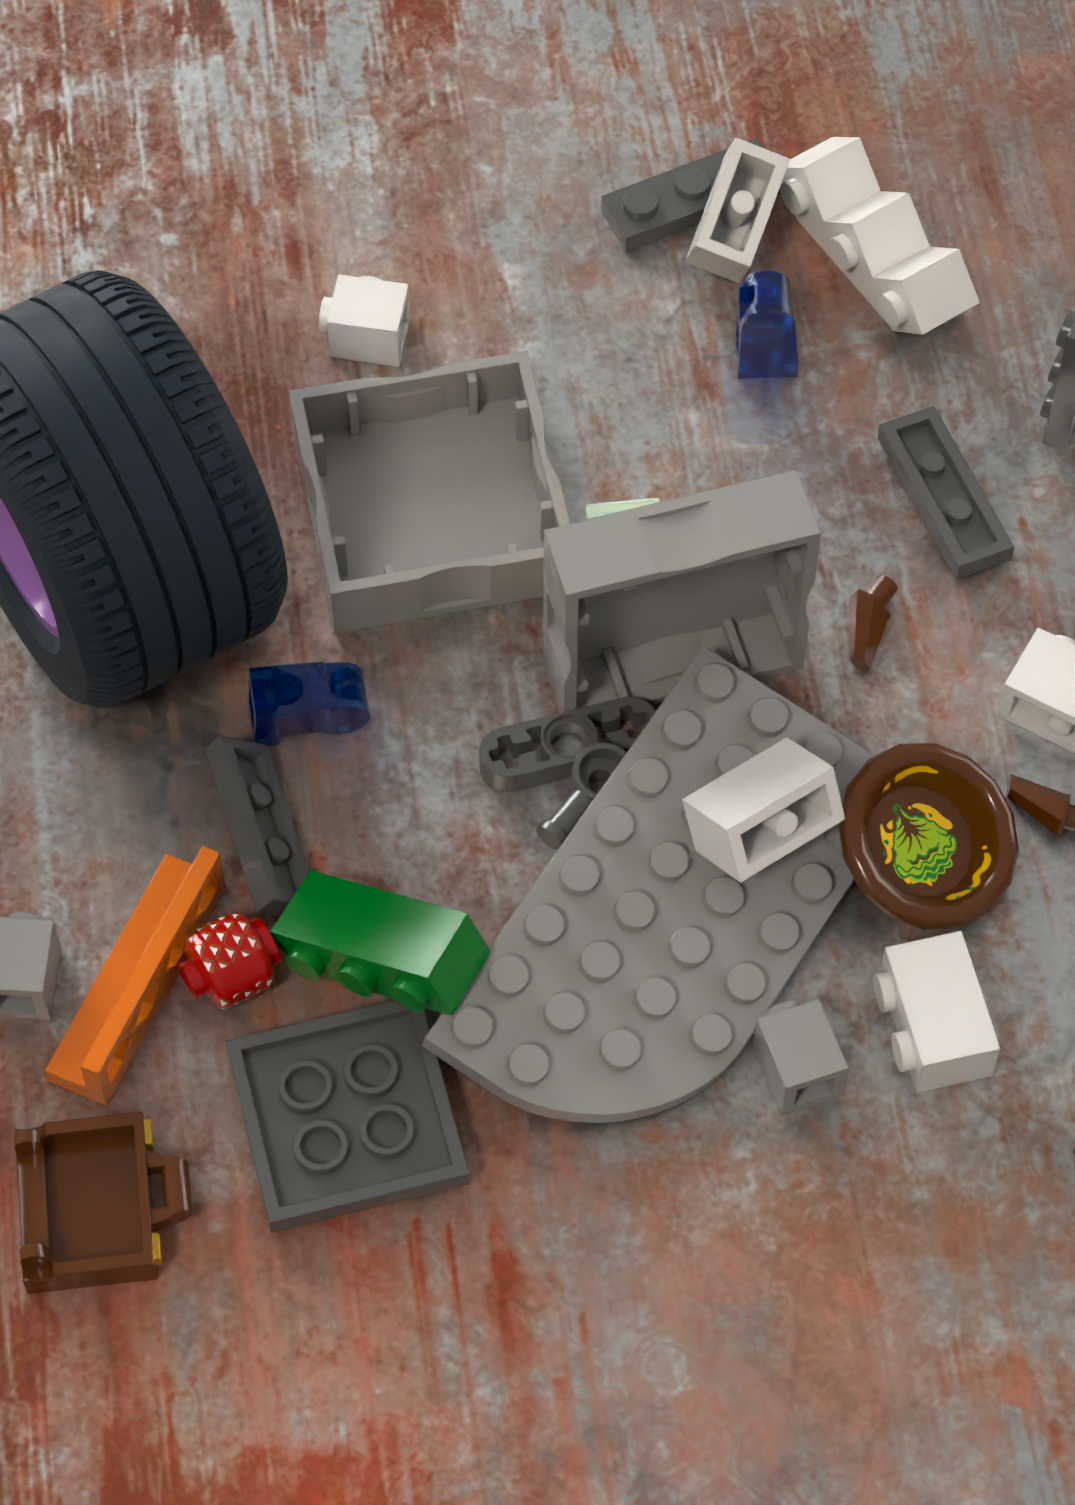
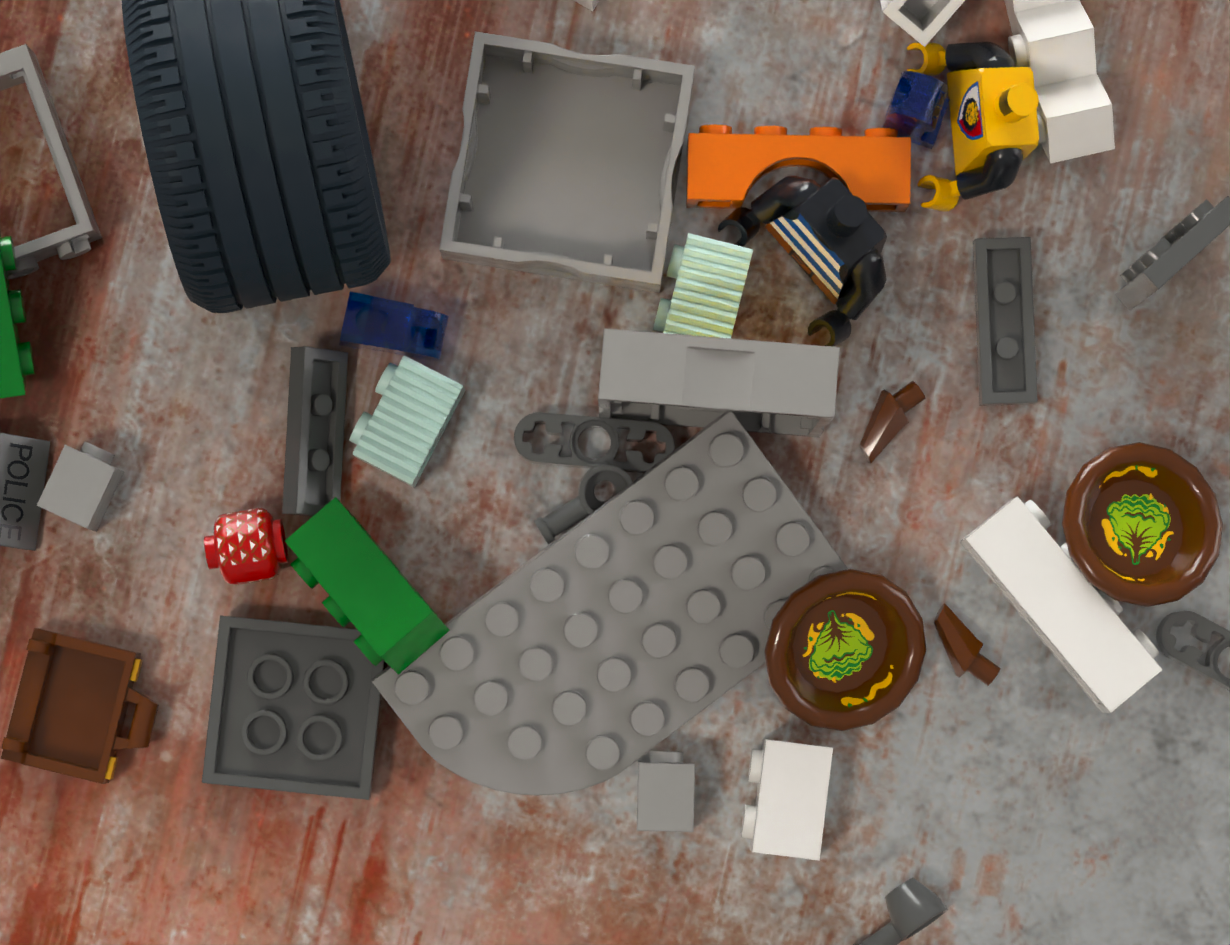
camera: 20 degrees right, 25 degrees up
orange fence [45,846,226,1106] -> none
white brick [682,737,845,883] -> none
none -> light aqua brick [349,355,465,488]
none -> orange arch [686,124,911,212]
none -> black torso [718,175,887,347]
none -> yellow torso [907,42,1039,212]

